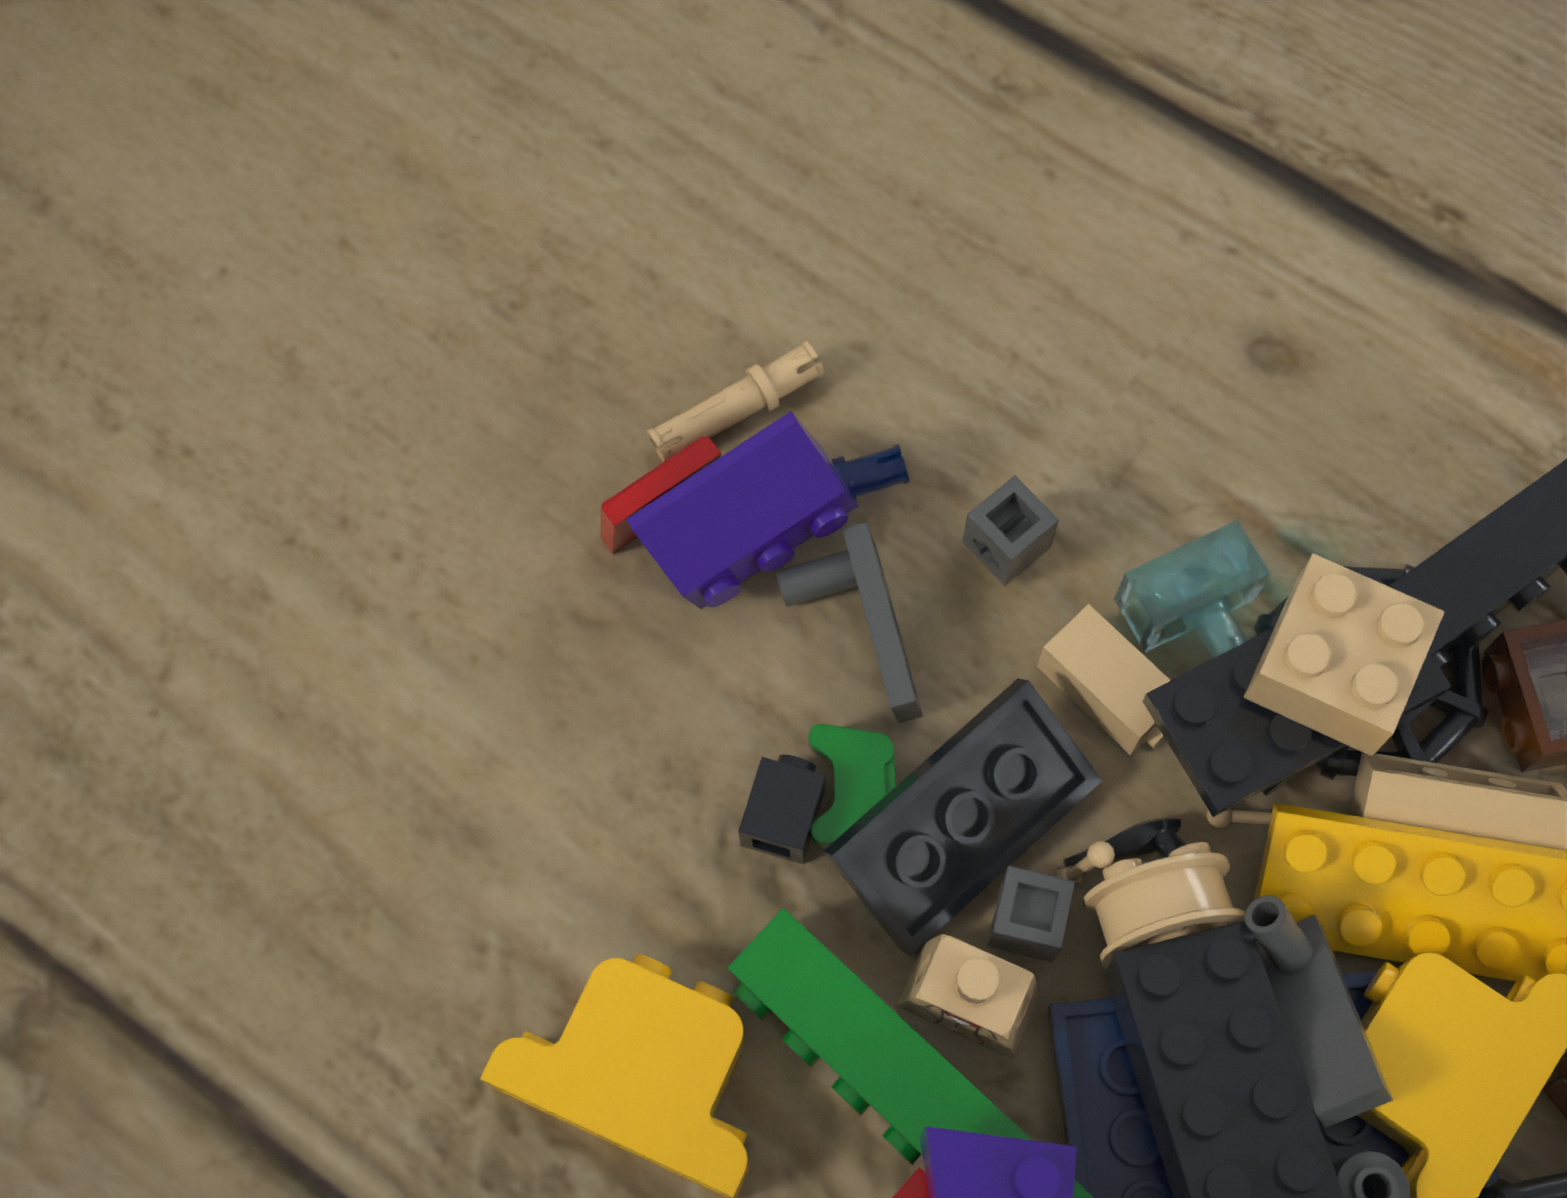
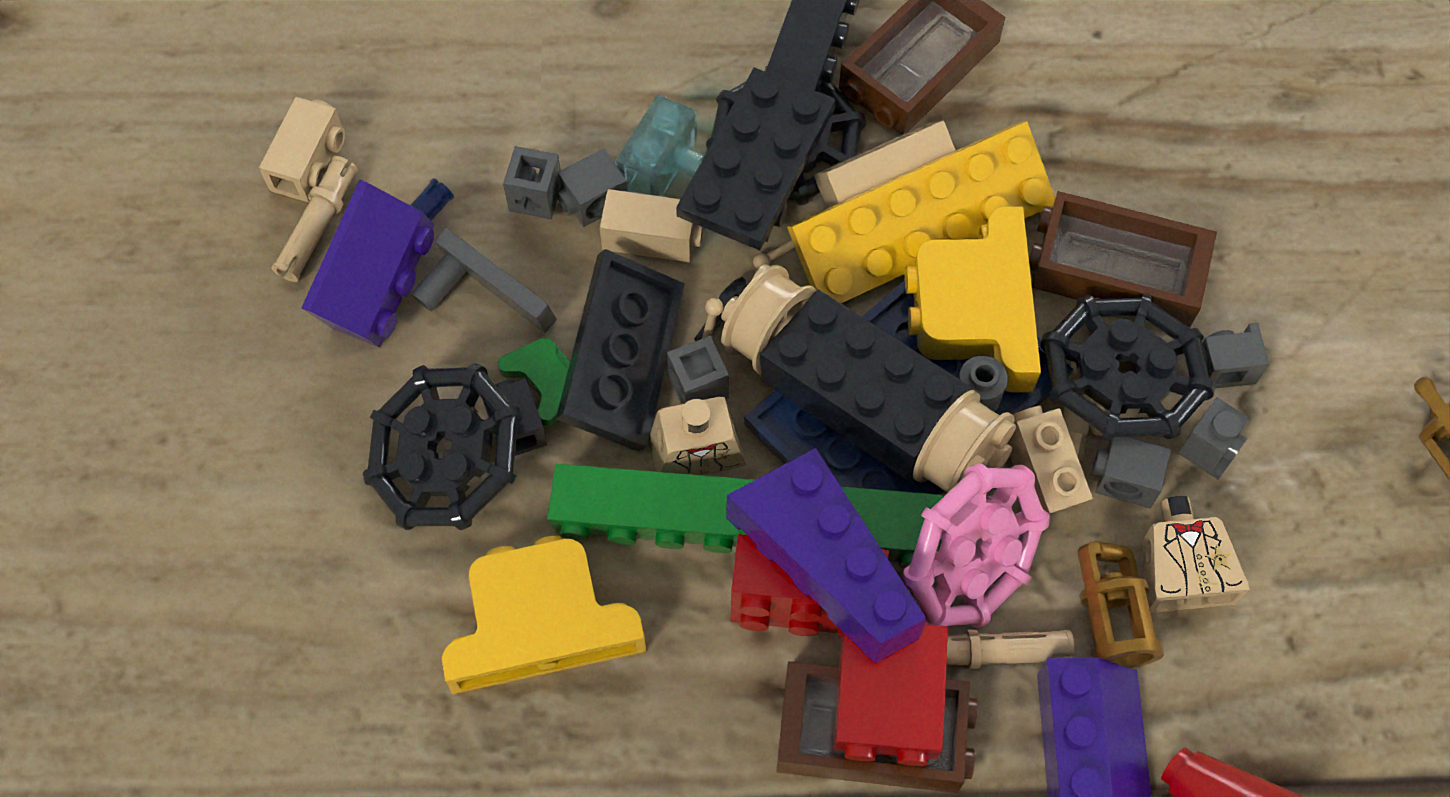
camera: 40 degrees left, 5 degrees down
red plate [600,436,721,554] -> none
tan brick [1243,553,1445,756] -> none
dark grey piece [1245,896,1393,1128] -> none
none -> tan brick [259,97,345,203]
none -> black plate [363,363,523,530]
none -> dark grey brick [556,148,628,227]

